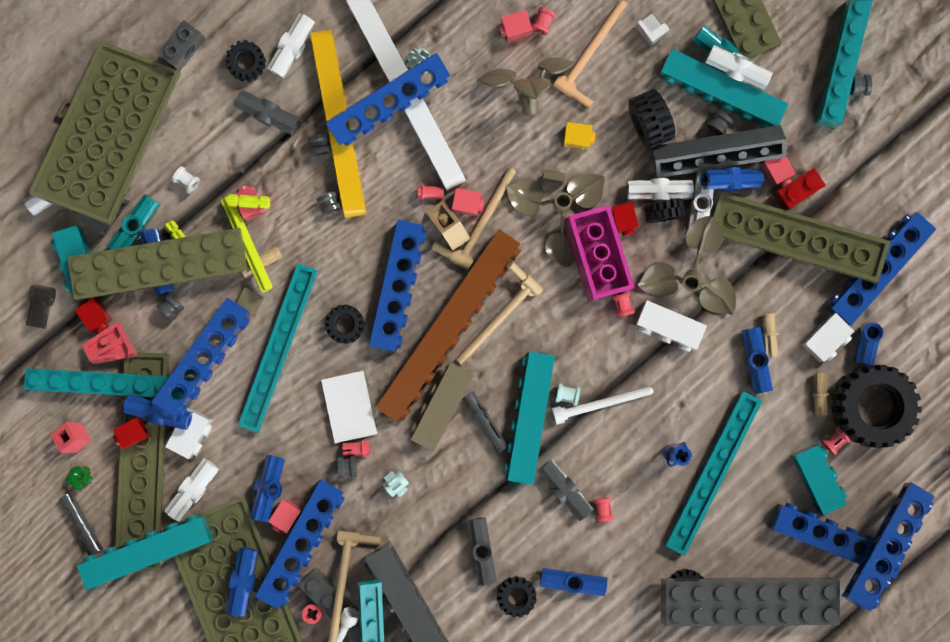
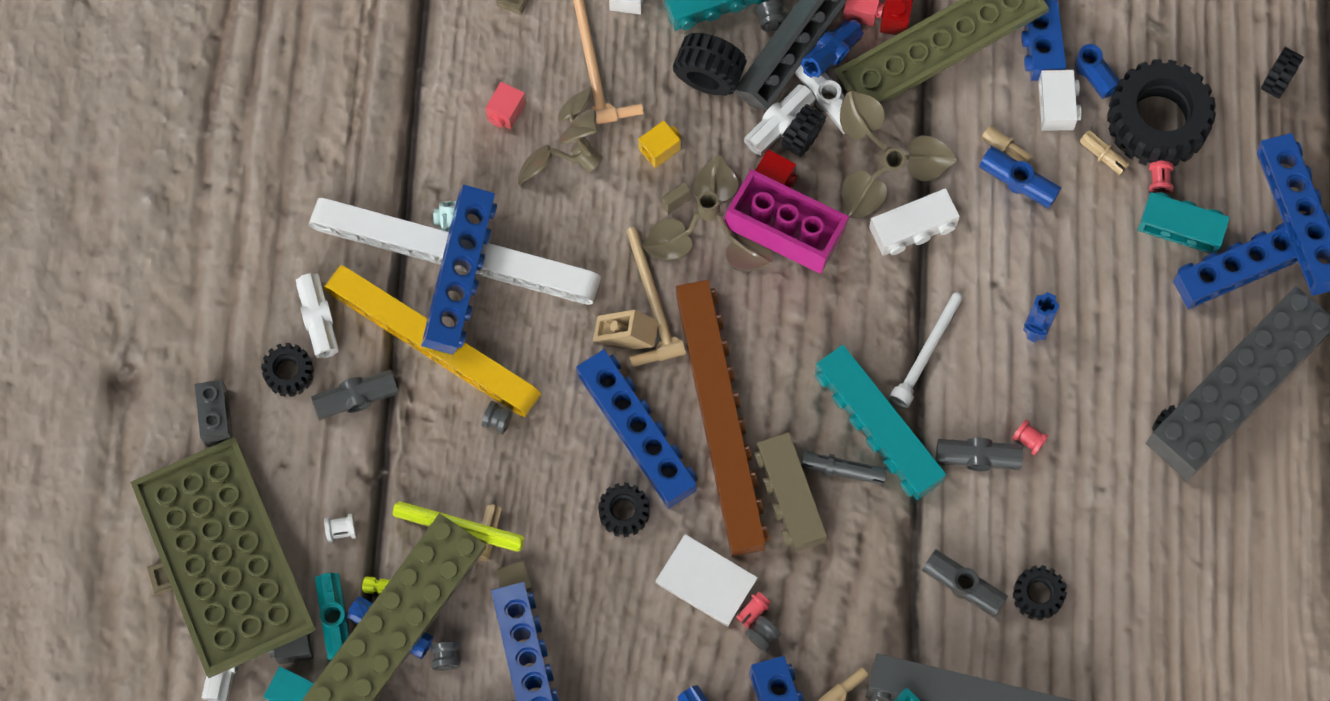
camera: 45 degrees left, 15 degrees down
neon yellow axle [227,194,270,209] -> none
coral brick [236,185,266,221] -> none
teal plate [238,263,319,433] -> none
dark grey wheel [308,134,332,156] -> none
light aqua gear [382,471,409,497] -> none
coral pin [417,184,444,201] -> none
coral brick [452,188,485,217] -> none
tan bar [456,261,543,365] -> none
coral bush [531,7,556,35] -> none
blue piece [540,568,608,597] -> none
light aqua bush [555,383,580,406] -> none
coral bush [612,292,635,318] -> none
teal plate [665,391,762,556] -> none

